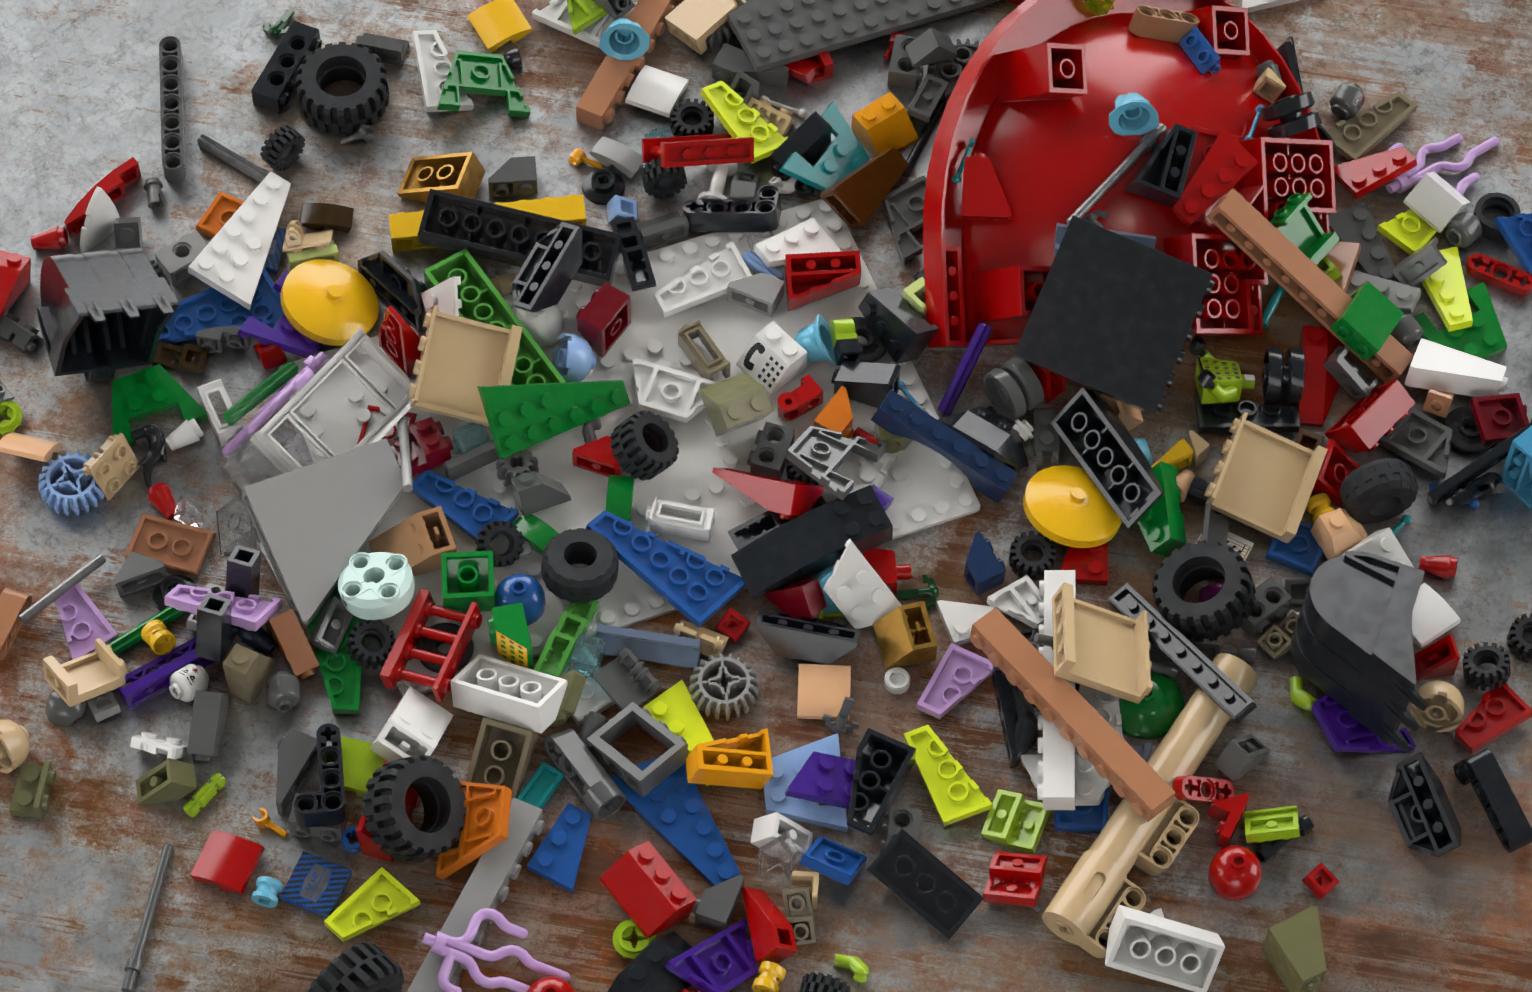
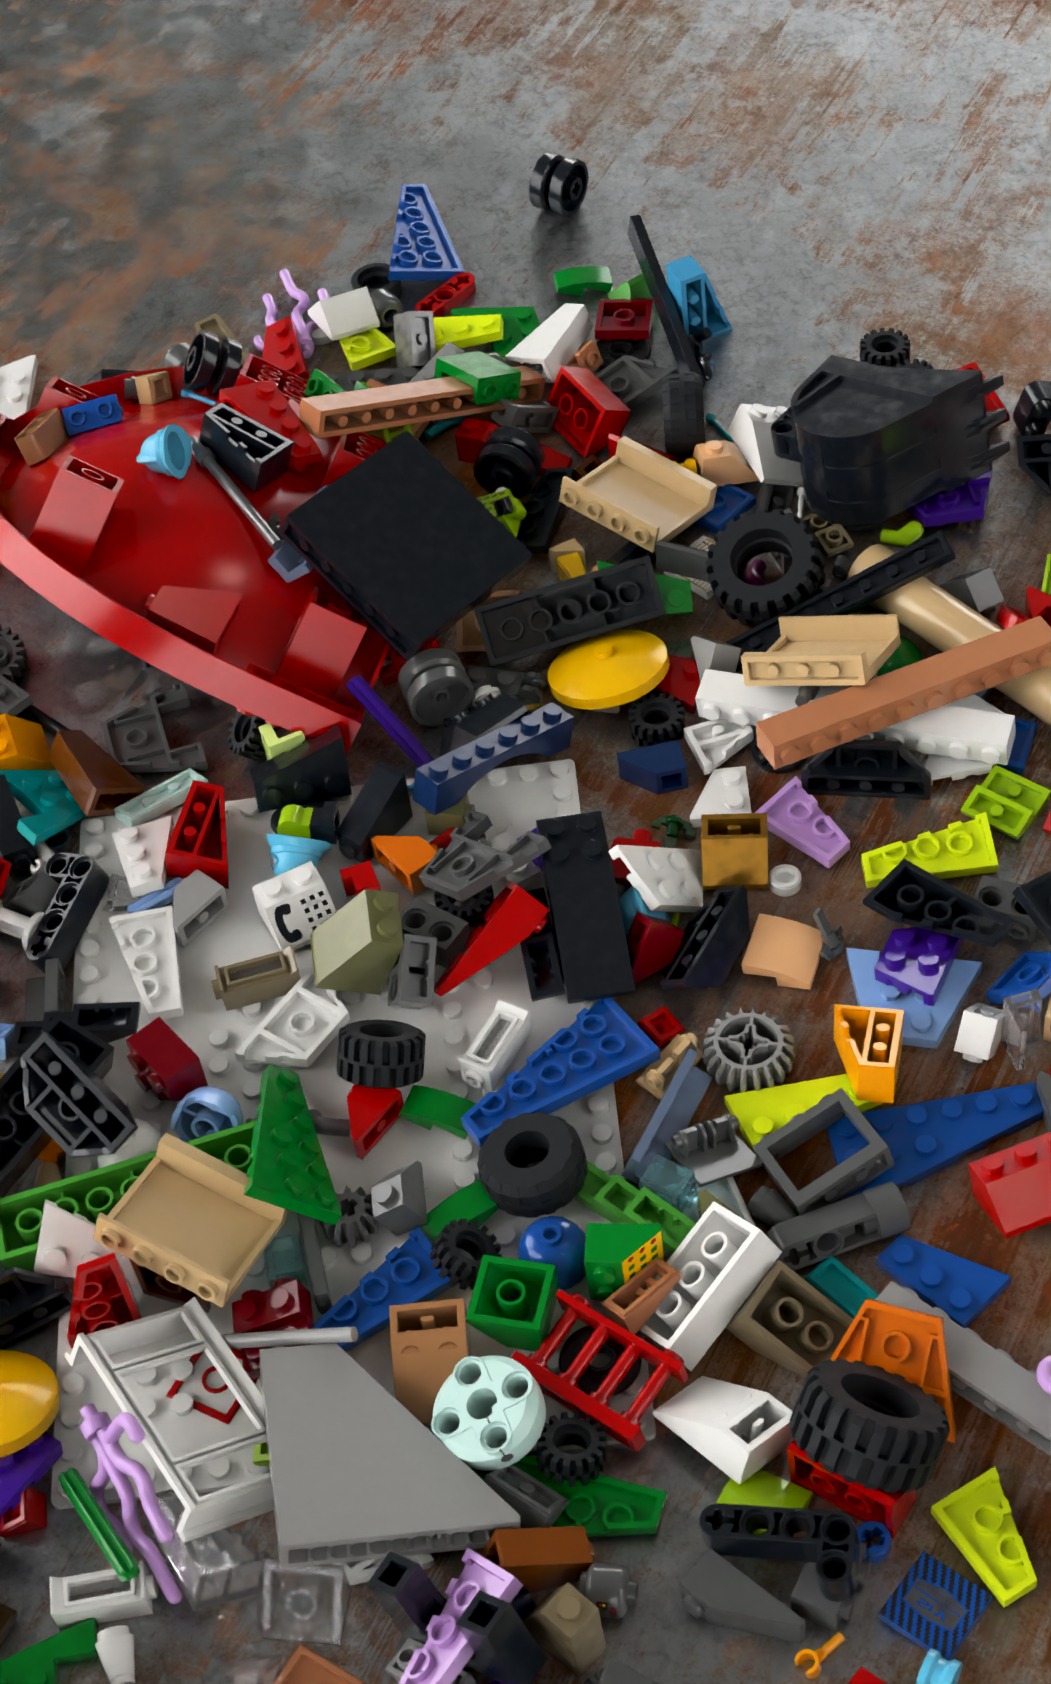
camera: 65 degrees left, 10 degrees down
red cone [1419,555,1458,580] -> none
none -> light aqua tile [114,768,208,827]
none -> dark grey brick [388,934,437,1010]
none -> nougat slope [602,1257,681,1335]
none -> light grey slope [691,636,741,682]

